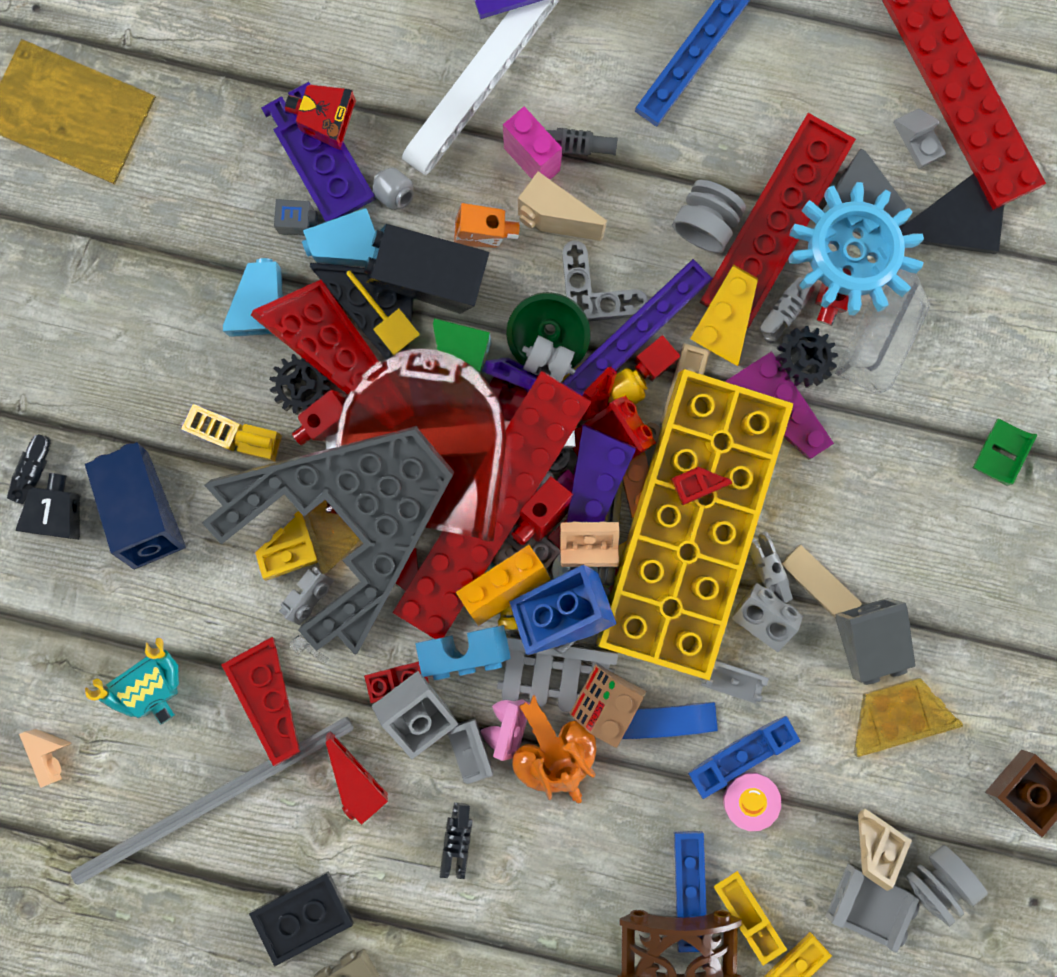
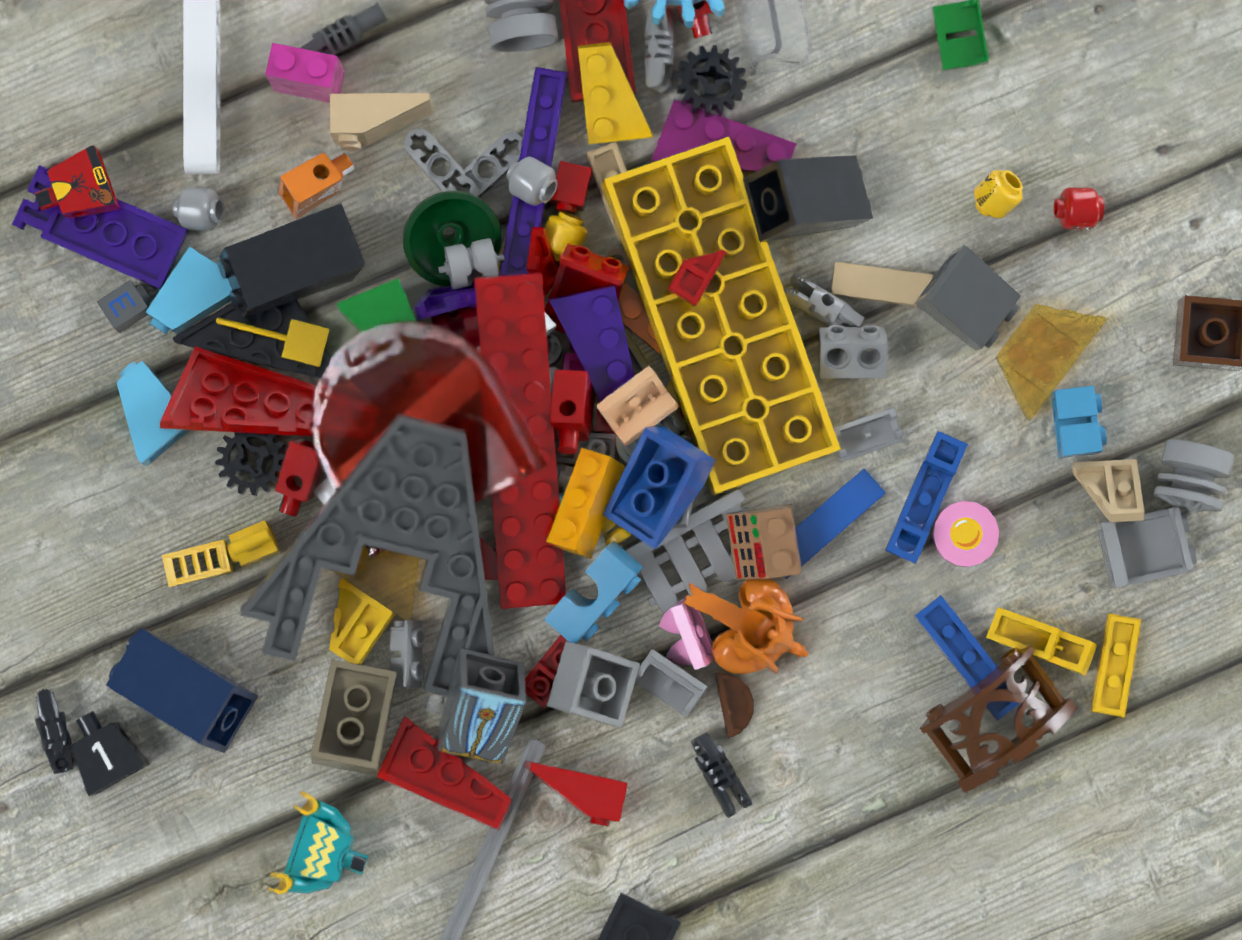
camera: 35 degrees left, 0 degrees up
none -> dark tan slope [310,659,397,776]
none -> dark grey slope [438,648,526,765]
none -> light grey head [507,156,558,206]
none -> reddish brown tile [714,673,754,739]
none -> black slope [743,155,873,243]
none -> yellow head [974,170,1023,219]
none -> dark azure piece [1050,385,1107,459]
none -> red head [1053,187,1105,230]

